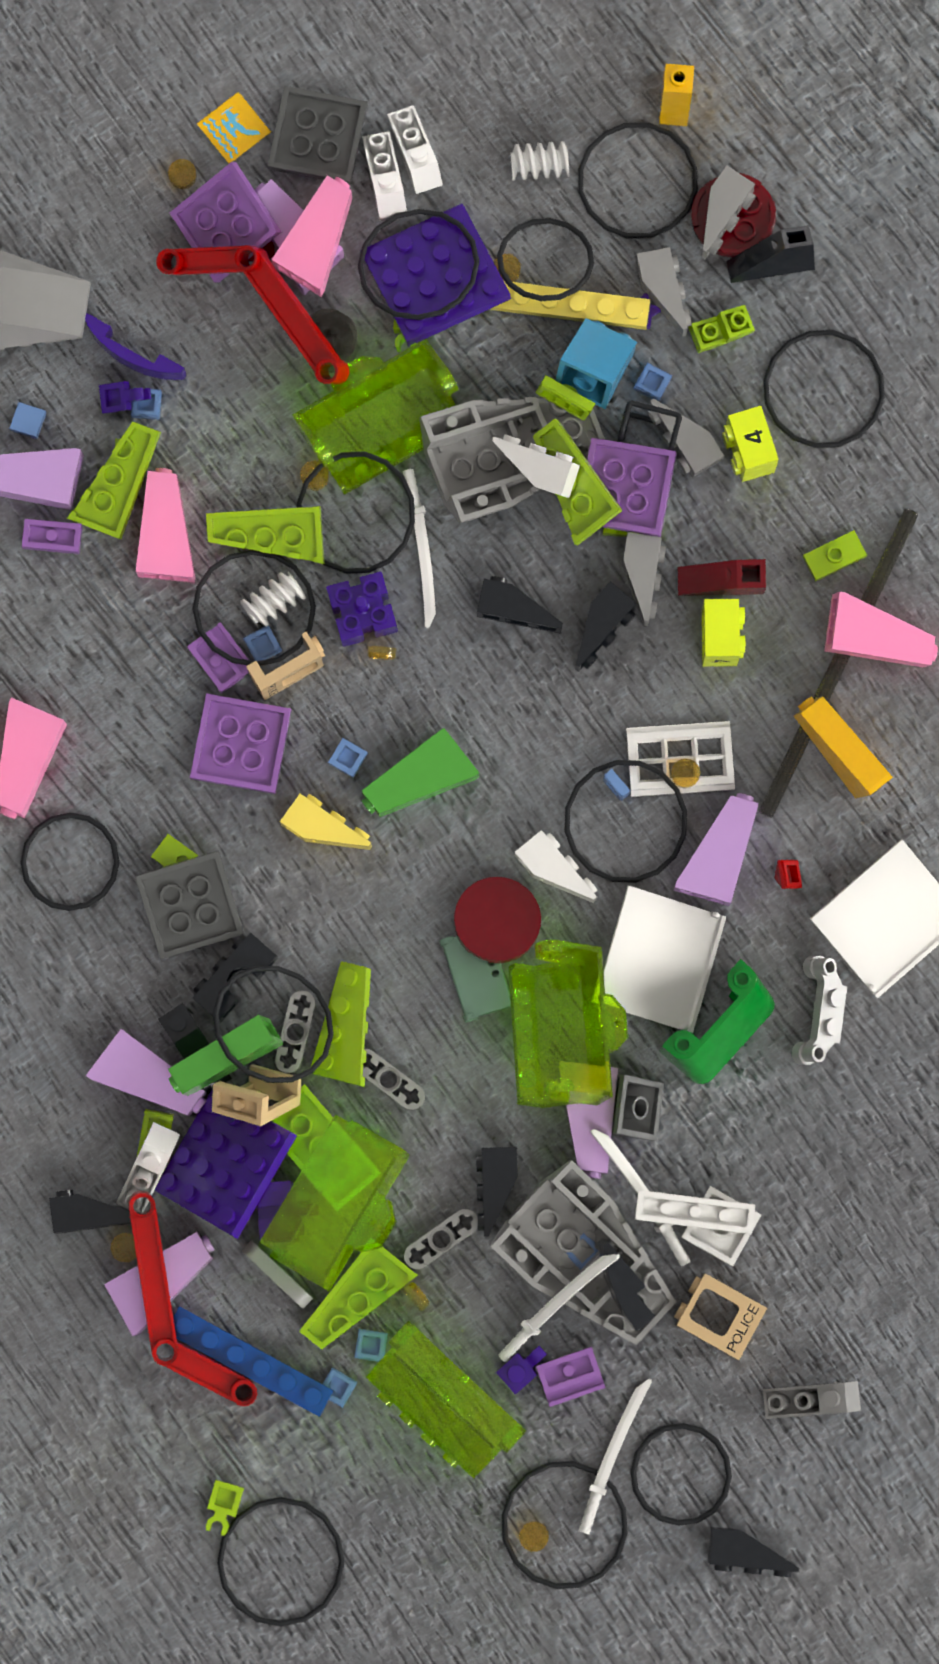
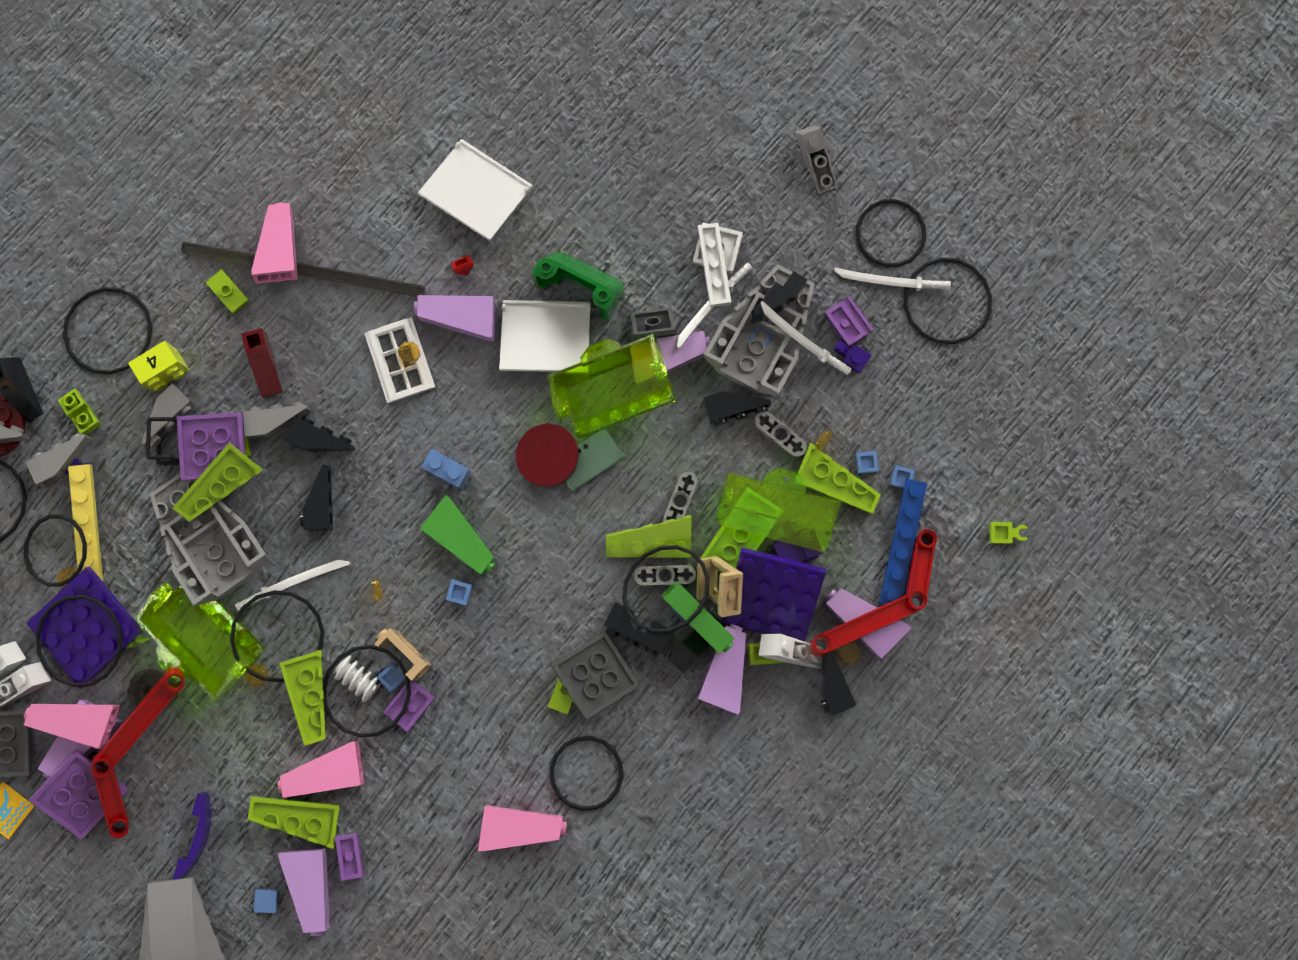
camera: 110 degrees left, 0 degrees up
dark purple plate [99,381,151,414] -> none
medium blue tile [131,388,162,420] -> none
clear yellow tile [168,159,197,189] -> none
medium lavender plate [190,693,292,794] -> none
black piece [217,1497,345,1627] -> none
light grey beam [241,1240,313,1309] -> none
light yellow slope [280,794,372,850] -> none
dark purple brick [326,571,398,647] -> none
clear neon green piece [366,1320,527,1479] -> none
white slope [492,434,580,498] -> none
white slope [515,830,598,903] -> none
clear yellow tile [519,1521,549,1552] -> none
lime plate [535,375,596,421] -> none
dark azure slope [555,318,637,409] -> none
black piece [564,760,687,883] -> none
medium blue tile [603,769,630,801] -> none
medium blue tile [634,363,672,401] -> none
tan window [674,1274,767,1360] -> none
neon yellow brick [701,599,746,667] -> none
black slope [708,1527,799,1577] -> none
light grey plate [792,955,847,1065] -> none
yellow slope [794,696,893,799] -> none
none -> medium blue brick [421,449,472,490]

